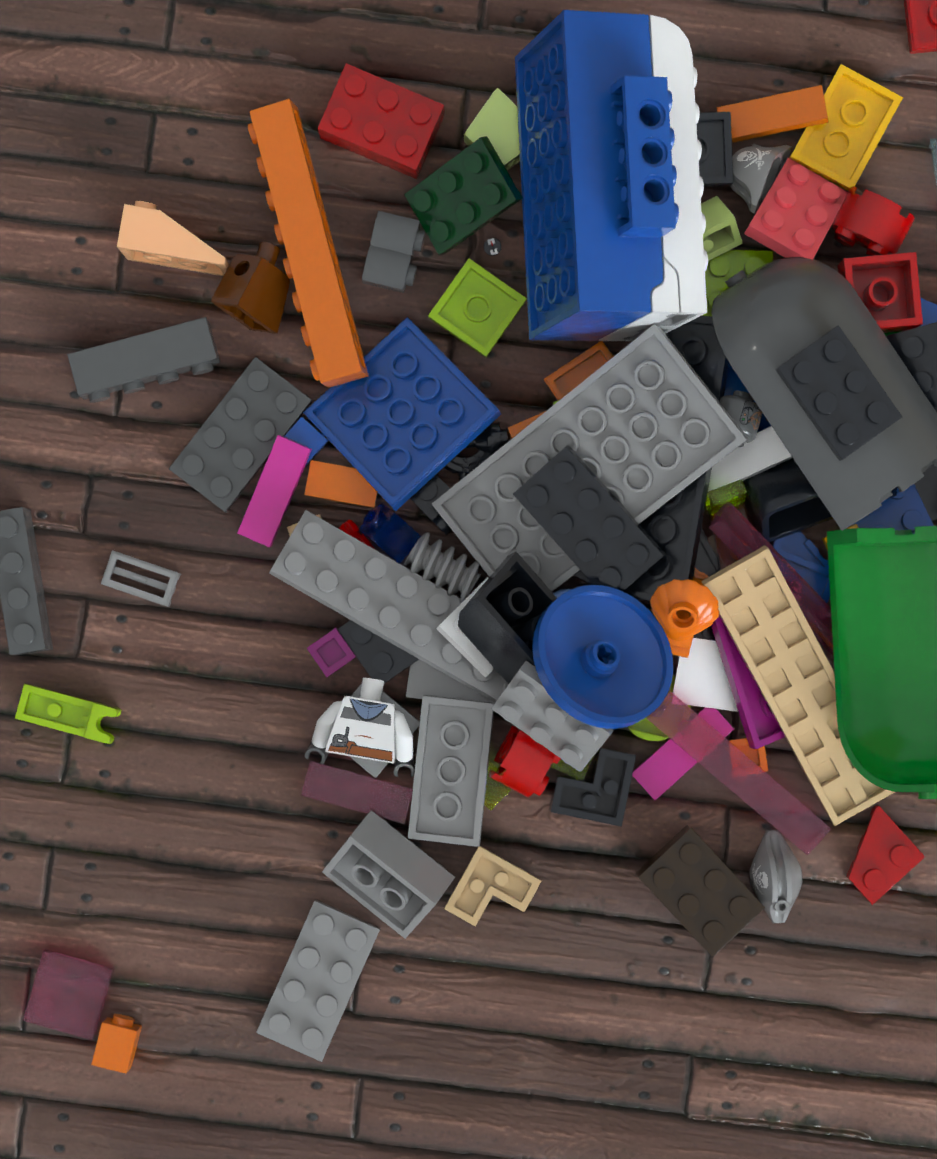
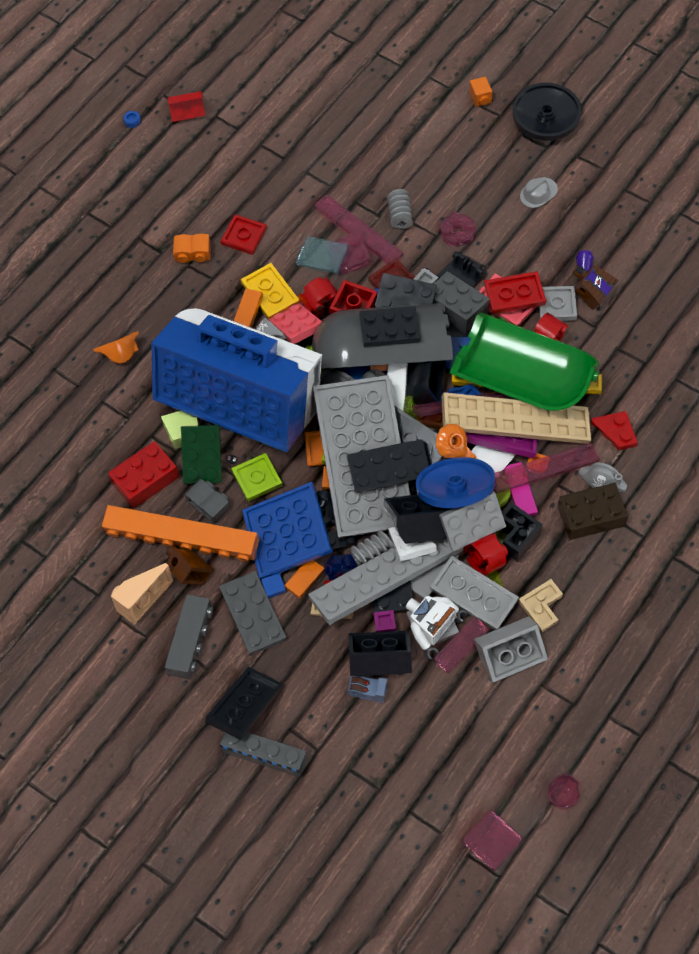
camera: 55 degrees left, 25 degrees down
lime plate [15,684,121,744] -> none
orange brick [91,1014,142,1074] -> none
light grey tile [101,550,181,607] -> none
dark pink tile [237,435,312,547] -> none
light grey plate [256,899,380,1062] -> none
none -> black plate [205,667,283,740]
none -> sand blue leg [347,676,387,703]
none -> black brick [348,631,412,677]
none -> clear pink hair [548,774,580,809]

